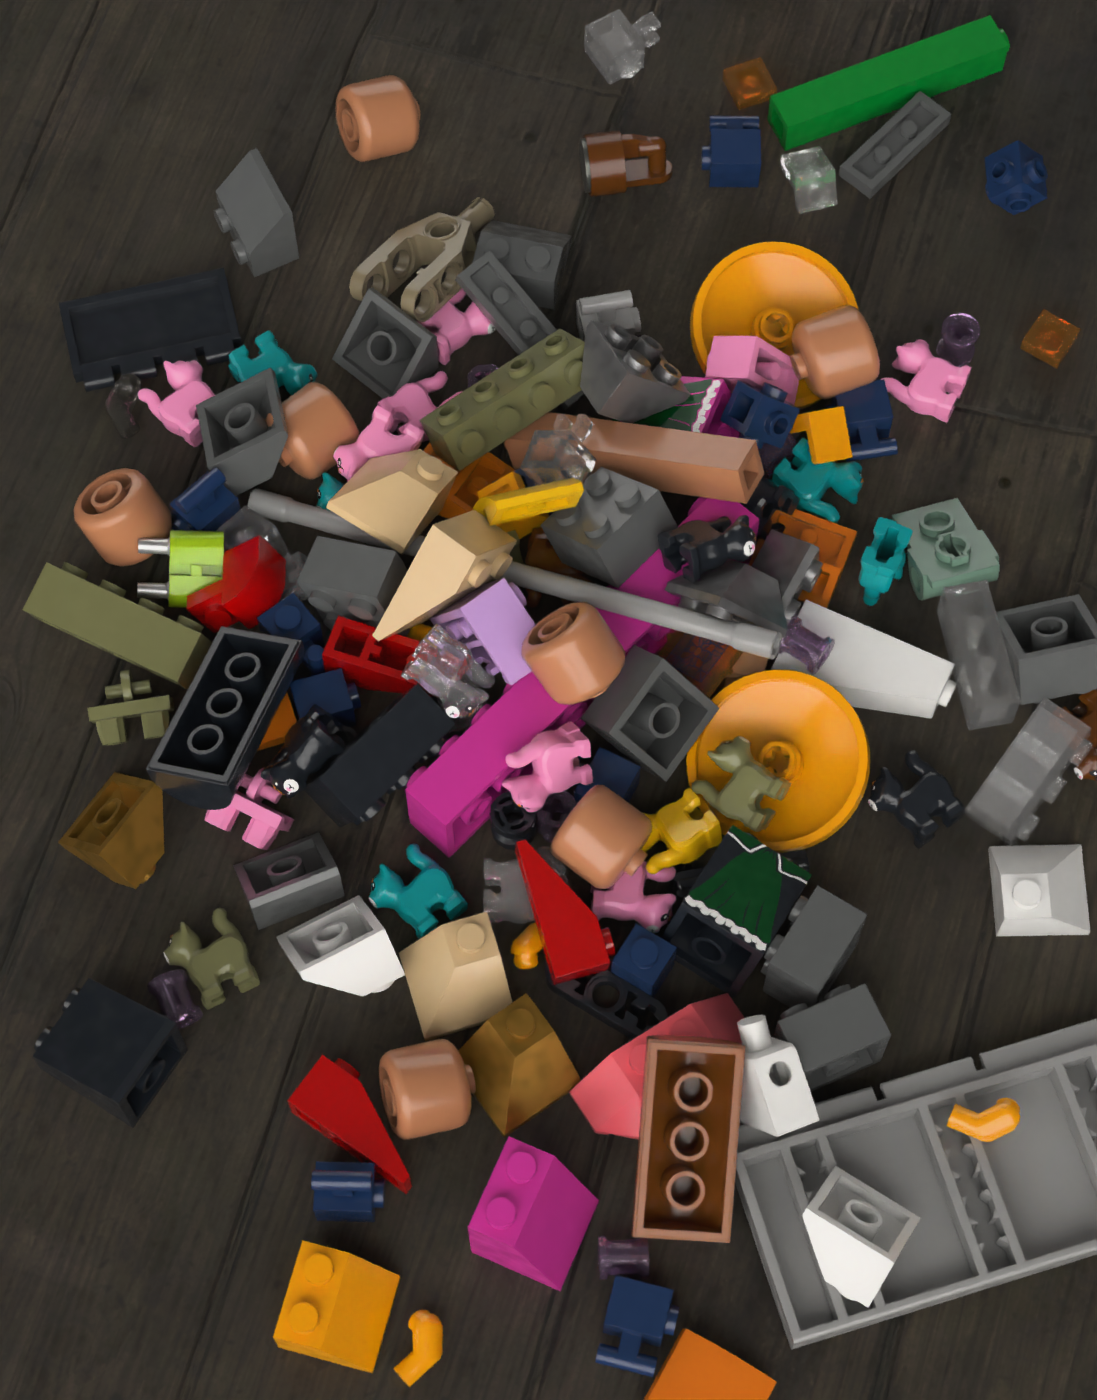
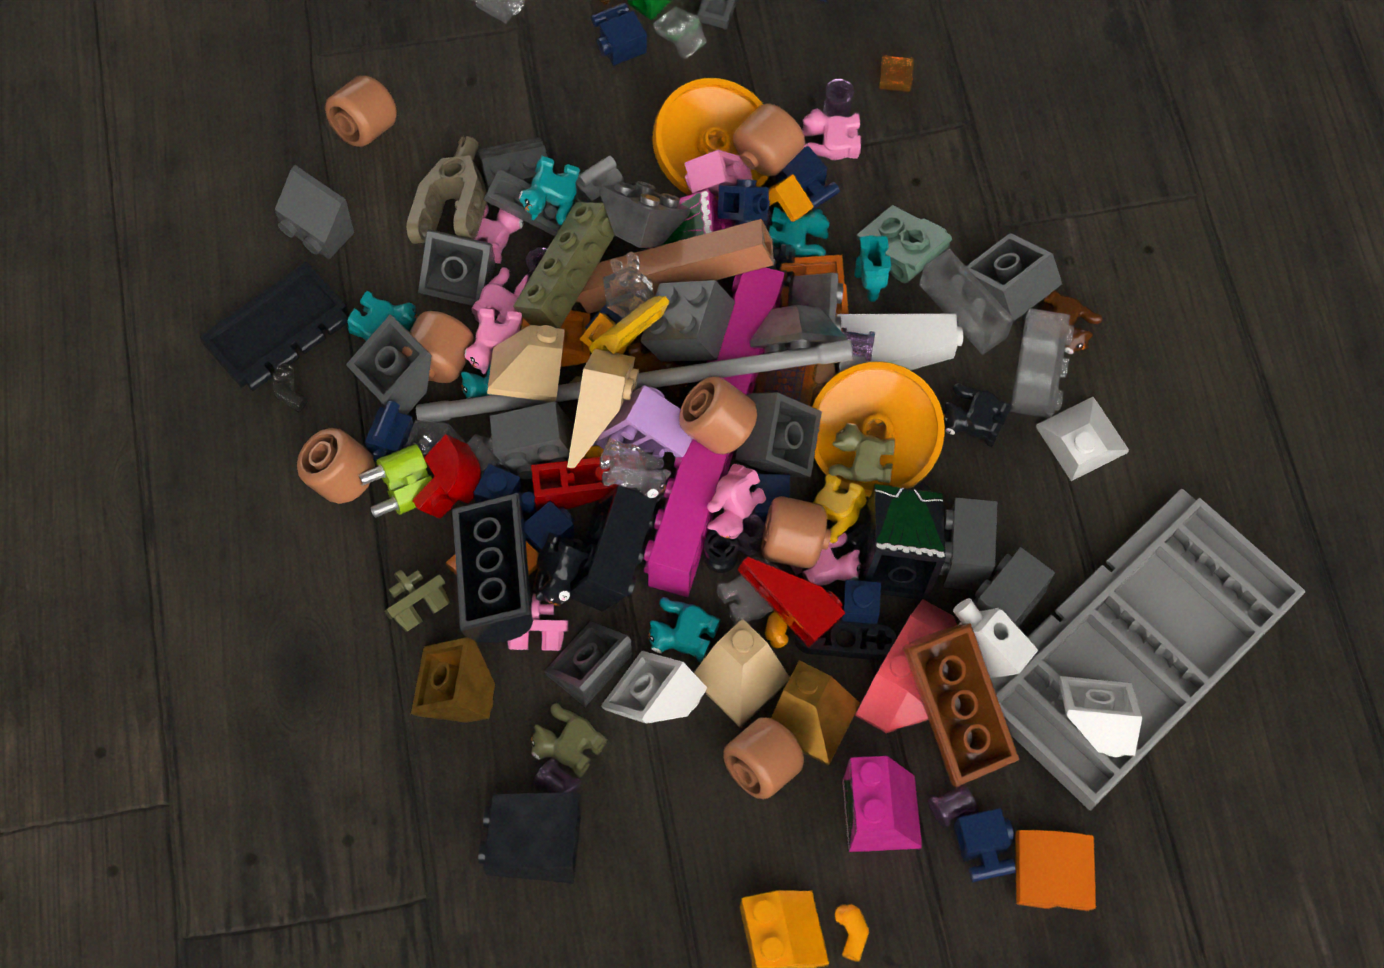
camera: 30 degrees left, 0 degrees up
olive brick [22,562,213,690] -> none
bright pink animal [138,360,215,447] -> none
red slope [287,1055,412,1194] -> none
dark blue brick [311,1161,386,1222] -> none
reddish brown piece [580,130,672,197] -> none
black animal [657,515,757,583] -> none
light orange arm [946,1097,1021,1142] -> none
none -> teal animal [519,156,580,225]

